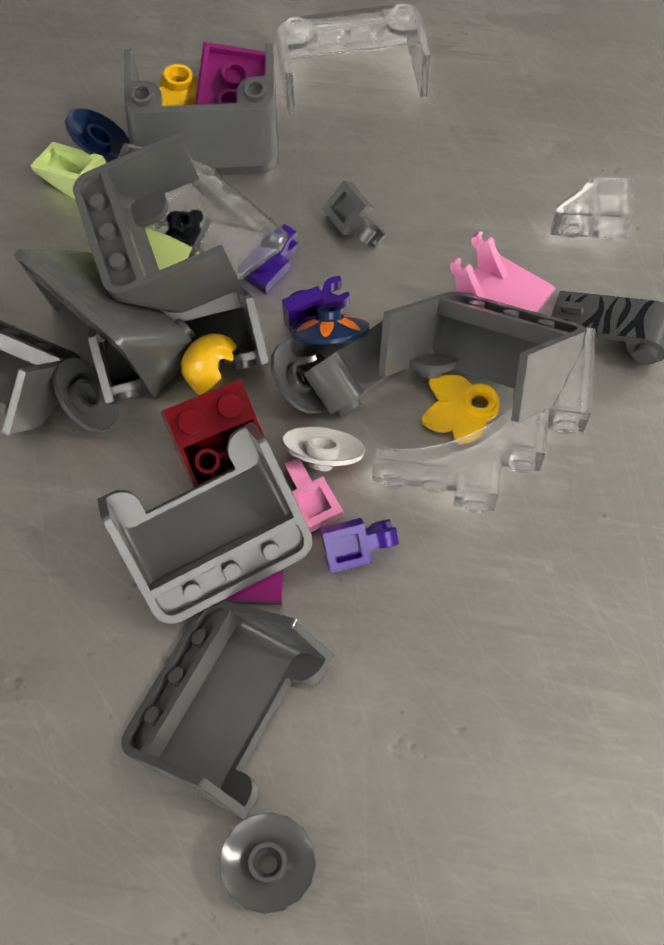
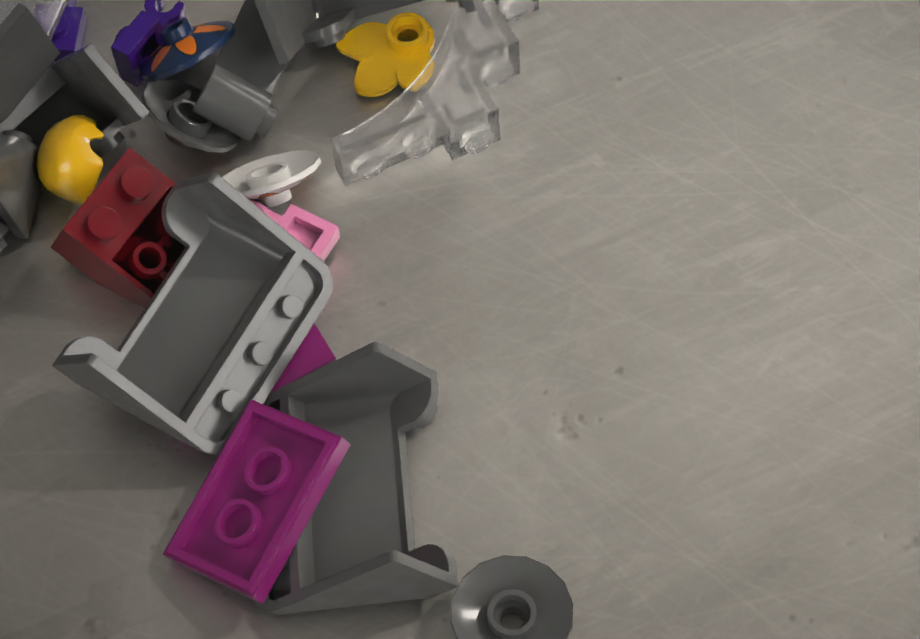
camera: 30 degrees left, 5 degrees down
plate [320,518,399,573] -> none
none -> magenta tile [163,399,351,604]

